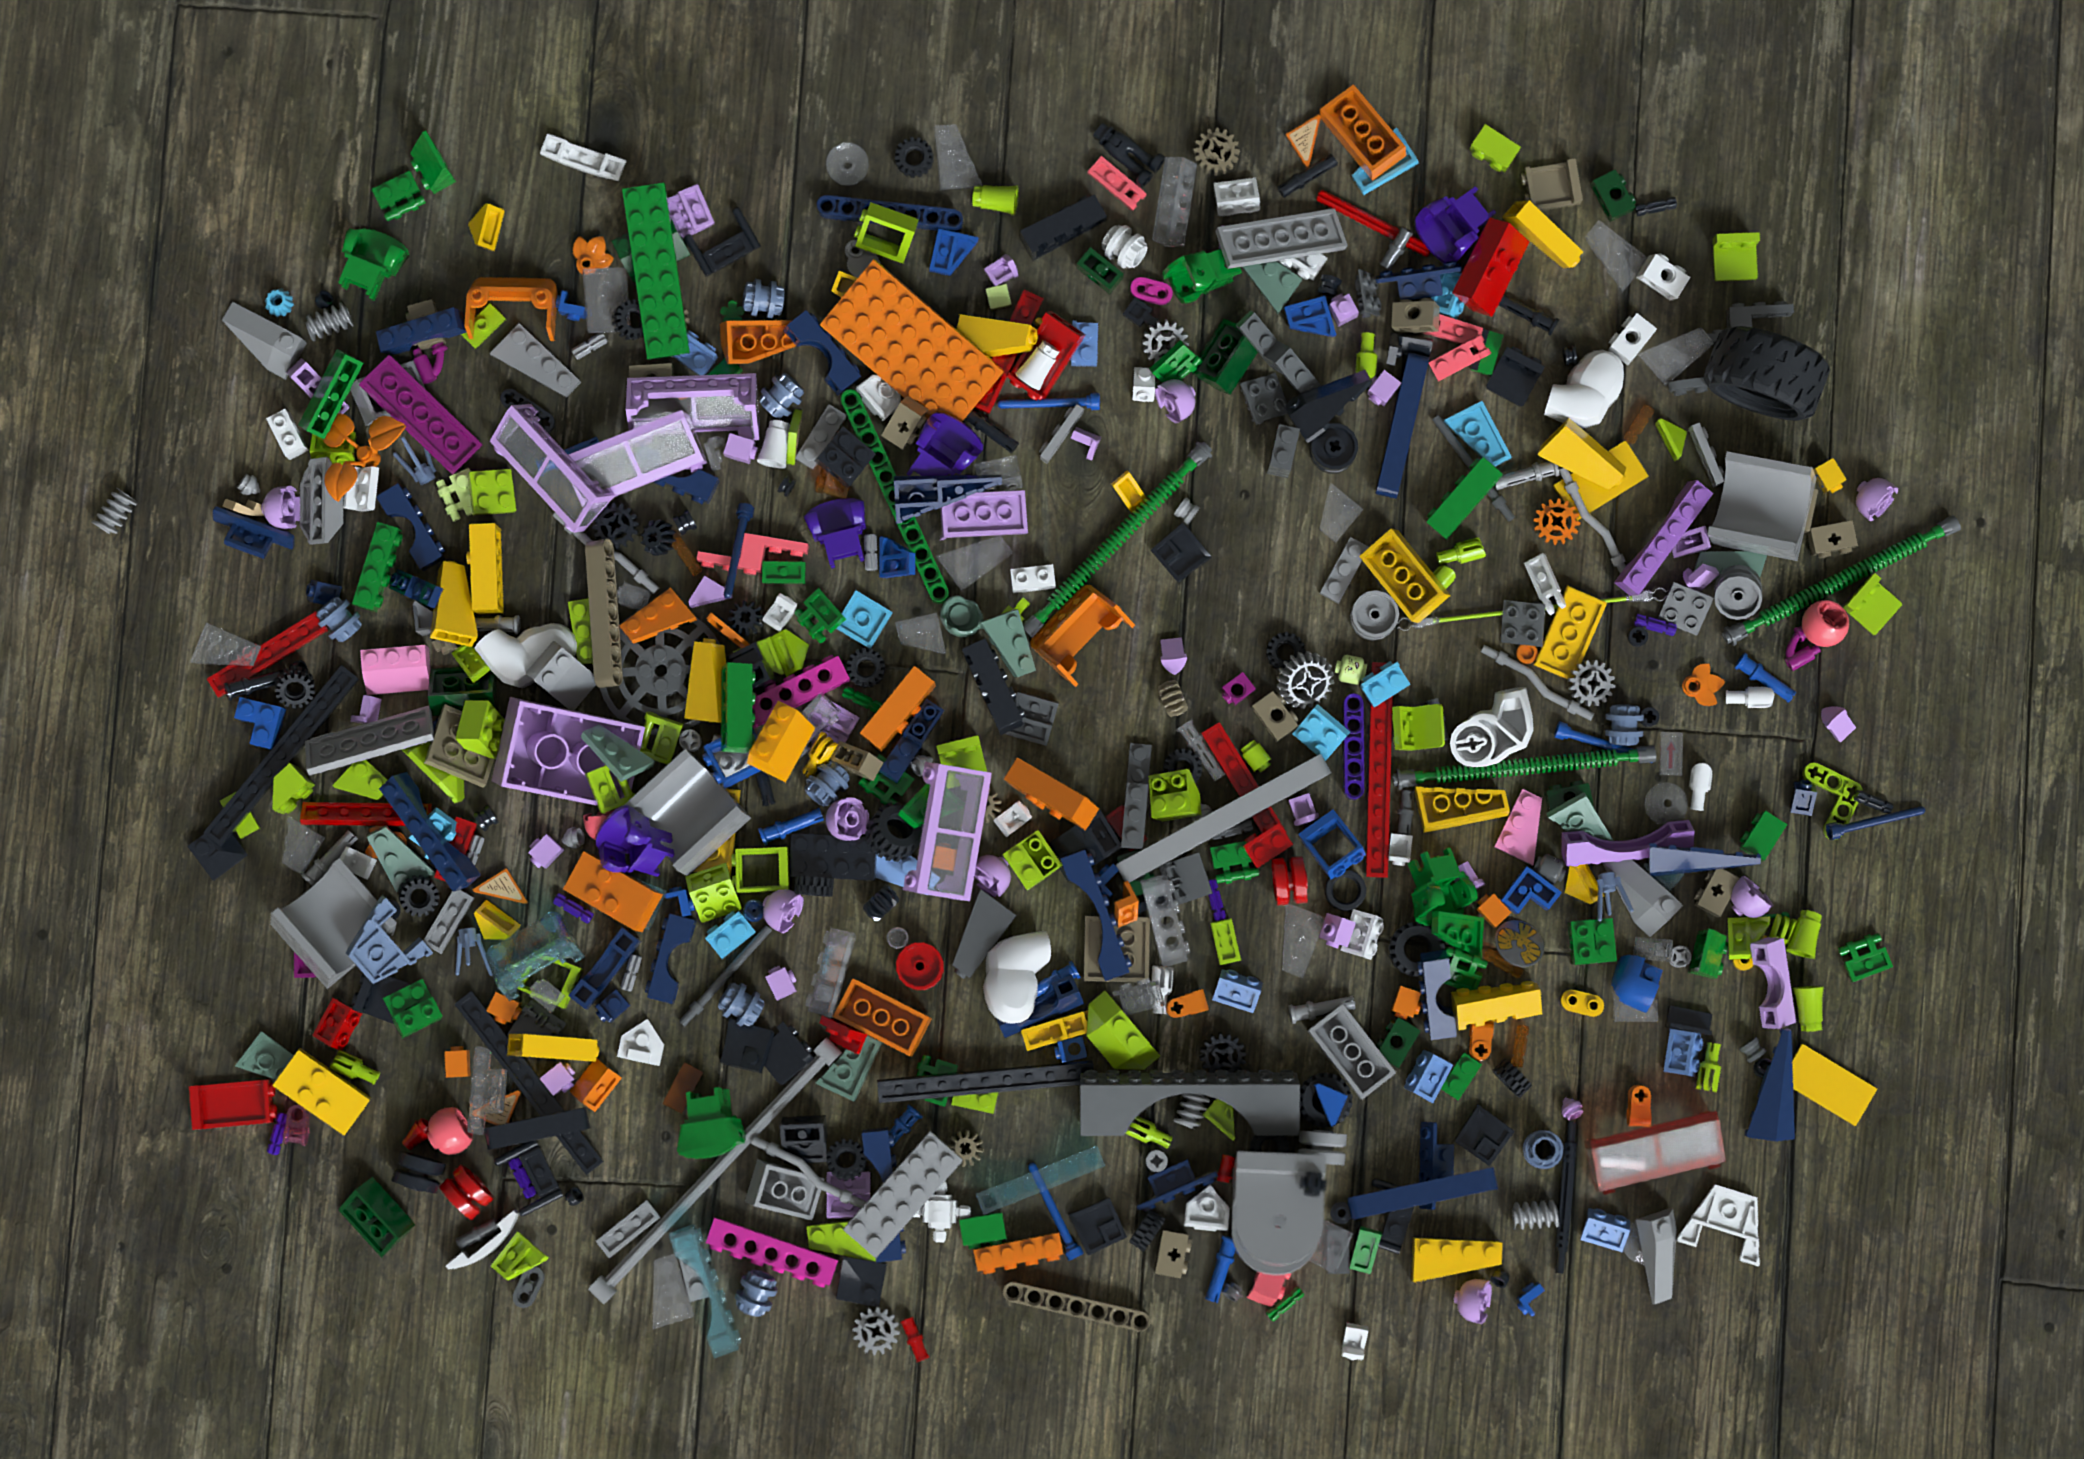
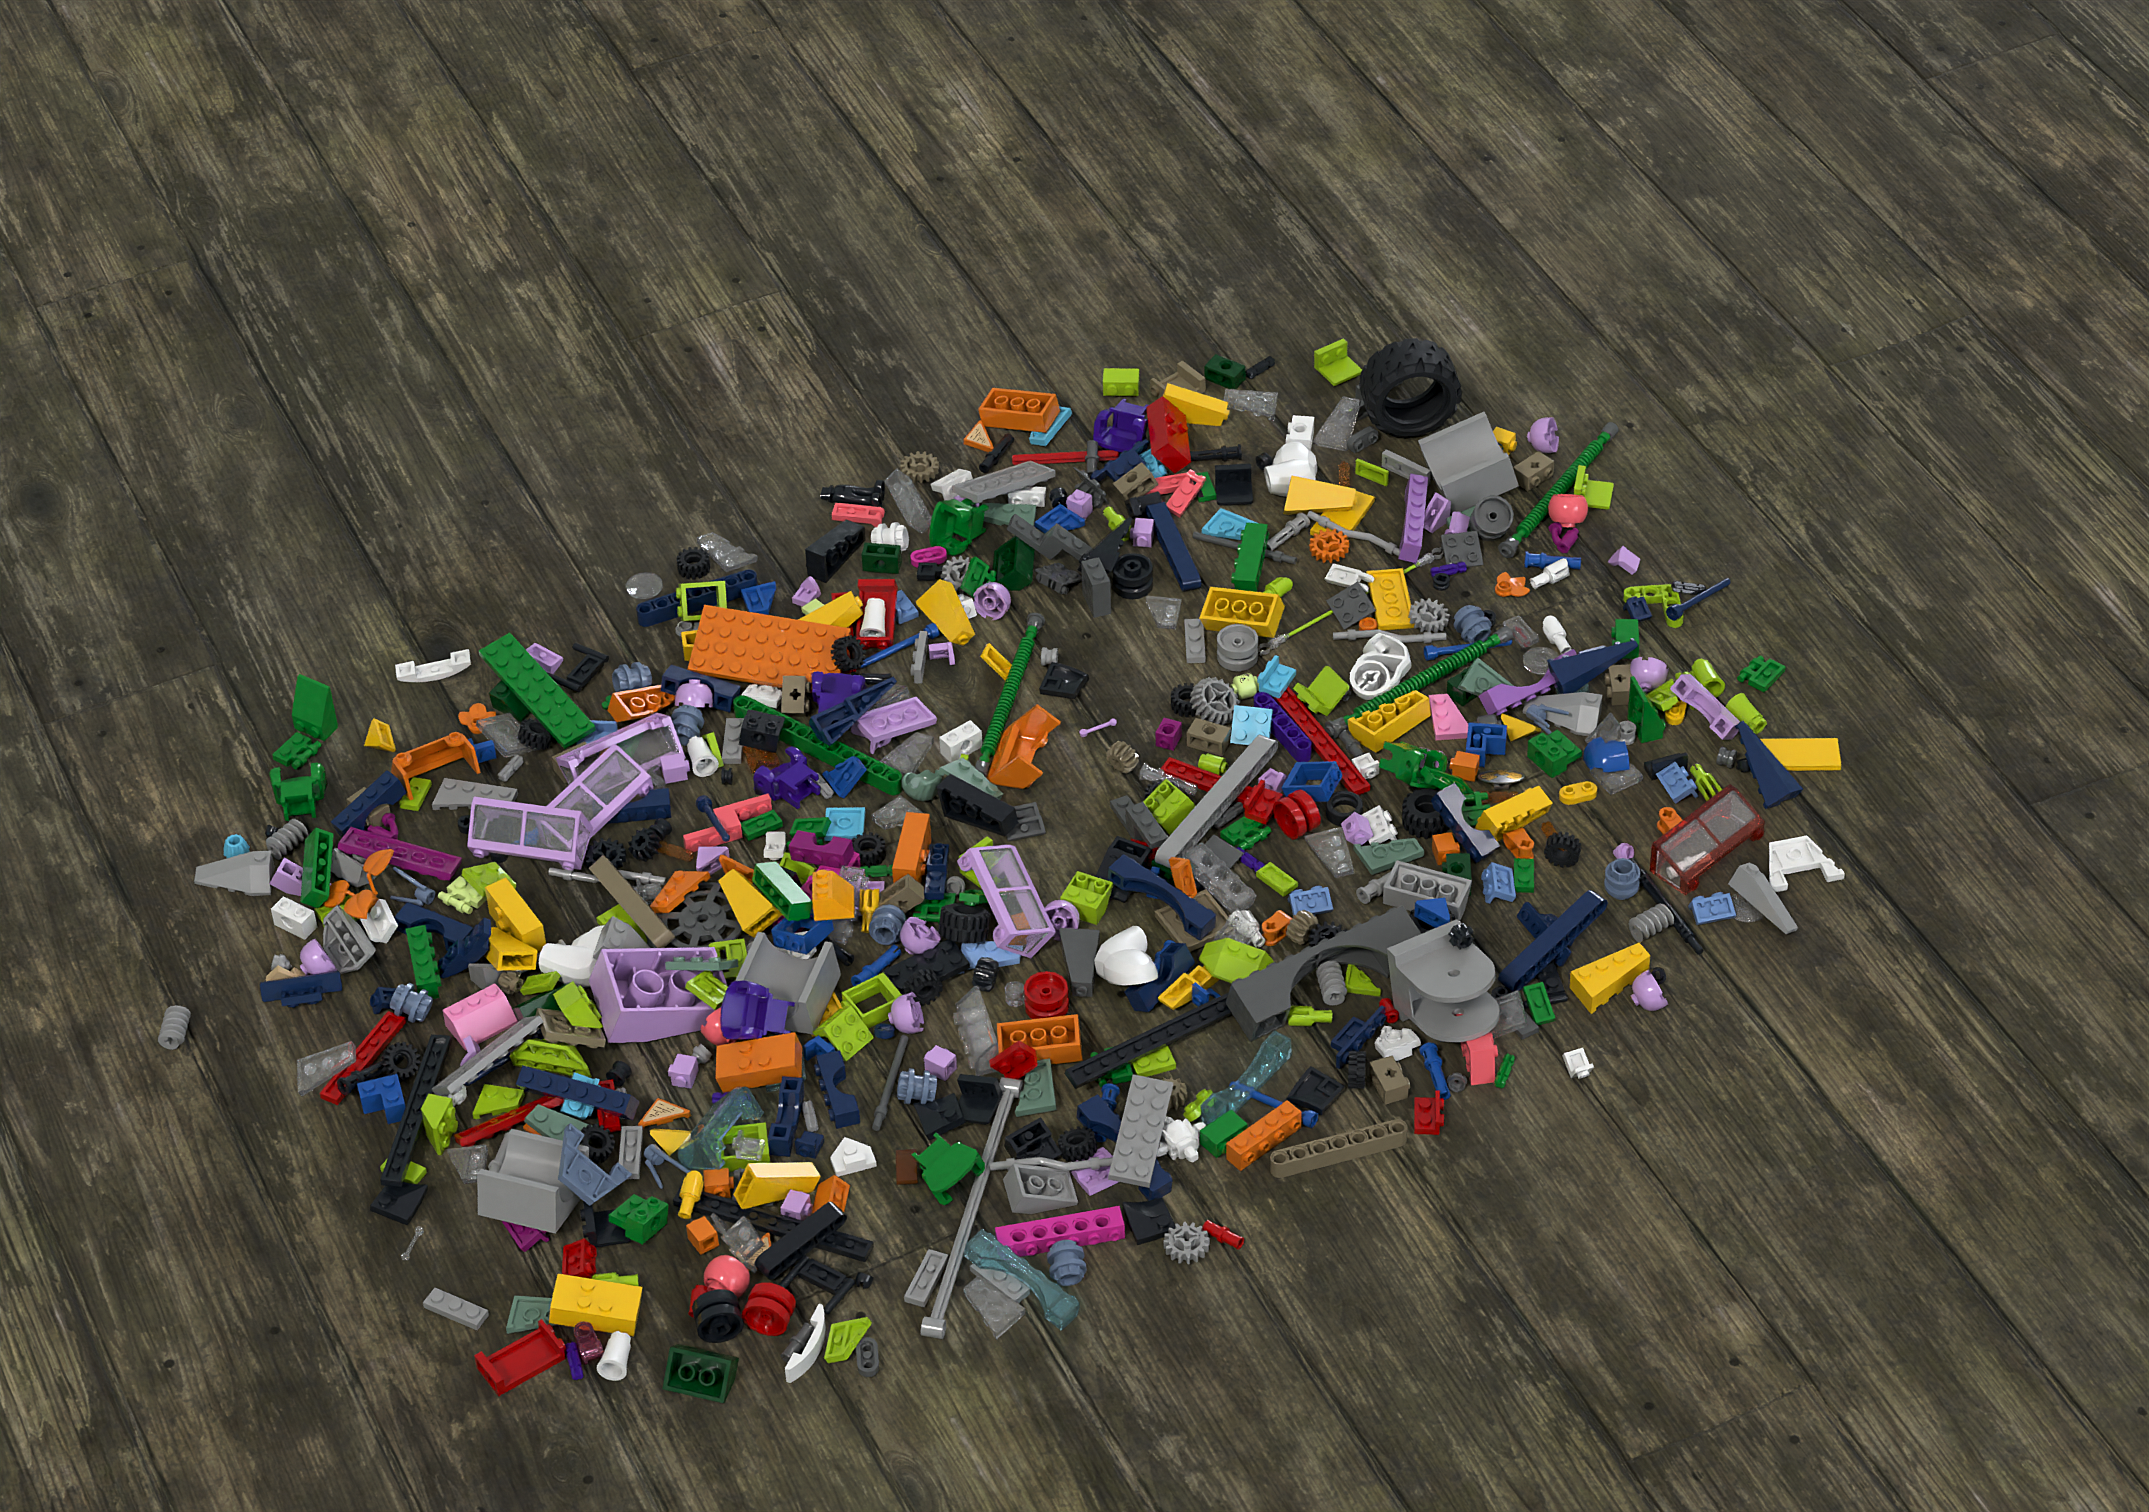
camera: 30 degrees left, 40 degrees down
dark purple axle [508,1157,536,1199] -> none
medium azure bracket [705,911,756,959] -> none
black gear [728,600,764,637] -> none
lime wing [807,1221,876,1262] -> none
lime plant [972,185,1018,215] -> none
white bracket [993,801,1032,838] -> none
orange brick [1004,757,1099,830] -> none
light grey wheel [1146,1150,1168,1172] -> none
lavender tile [1160,638,1187,675] -> none
black plate [1454,1104,1515,1167] -> none
blue bracket [1517,1282,1545,1317] -> none
white brick [1636,253,1690,300] -> none
none -> clear hinge [401,1226,424,1261]
none -> light grey plate [423,1288,489,1331]
none -> white plant [597,1331,631,1381]
none -> lavender cylinder [675,679,713,707]
none -> yellow arm [678,1171,704,1219]
none -> magenta arch [789,830,854,869]
none -> black tyre [831,635,866,671]
none -> yellow slope [916,579,975,646]
none -> lavender hinge [1080,719,1117,737]
none -> lime plate [1183,1089,1216,1122]
none -> dark tan gear [1286,910,1318,945]
none -> sand green wing [1353,838,1424,875]
none -> red bracket [1414,1090,1444,1135]

